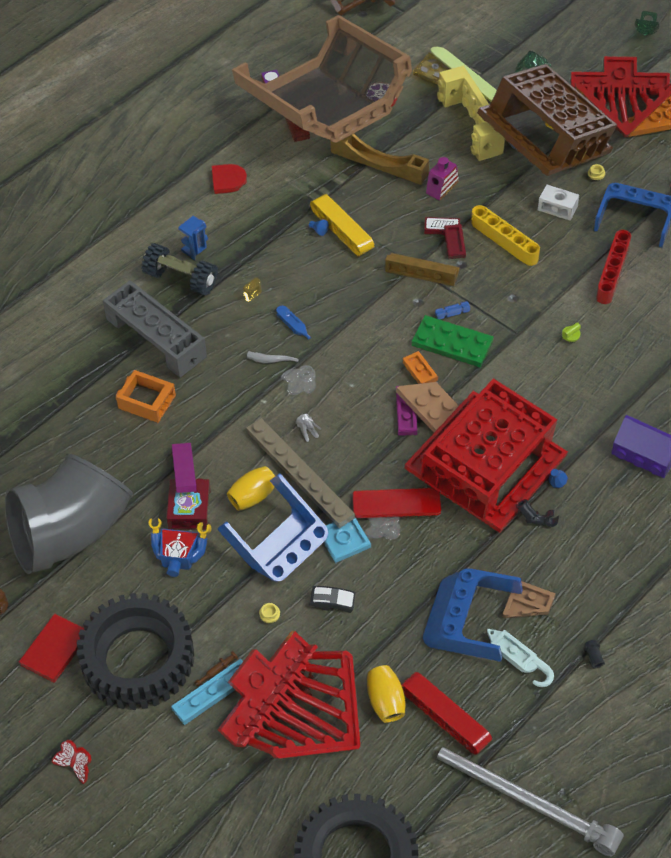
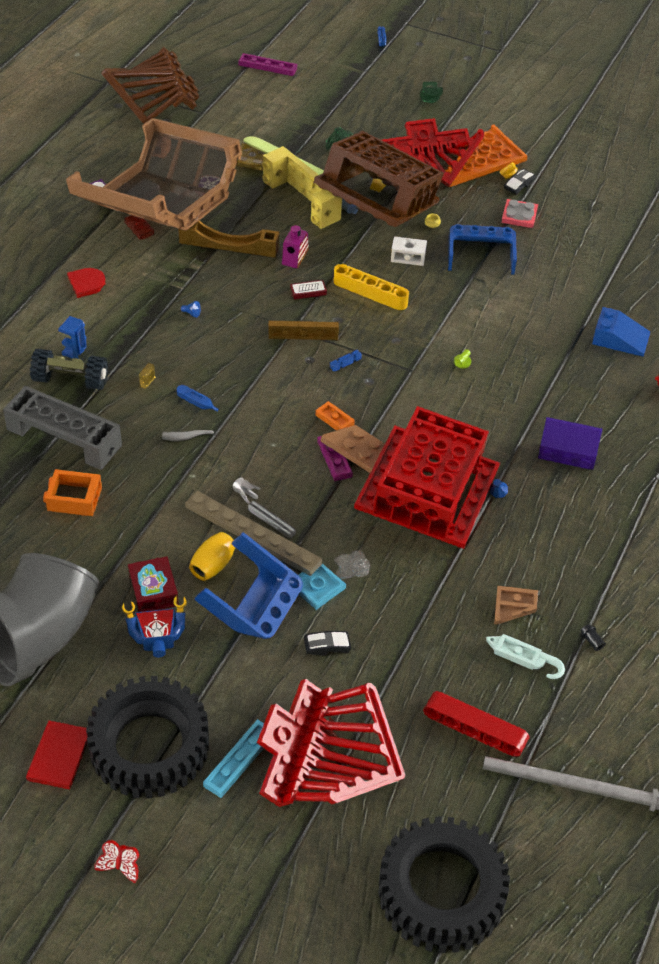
camera: 20 degrees left, 5 degrees down
magenta tile [172,443,197,493] -> none
reddish brown piece [194,651,239,686] -> none
light yellow plate [259,603,280,623] -> none
clear plate [281,365,316,395] -> none
yellow beam [310,194,374,256] -> none
red piece [353,488,441,518] -> none
yellow piece [367,665,405,723] -> none
green plate [412,315,494,368] -> none
blue windscreen [423,569,523,661] -> none
dark red tile [444,224,466,259] -> none
black piece [516,499,559,527] -> none
red beam [596,230,631,304] -> none
none -> dark grey axle [248,501,296,539]

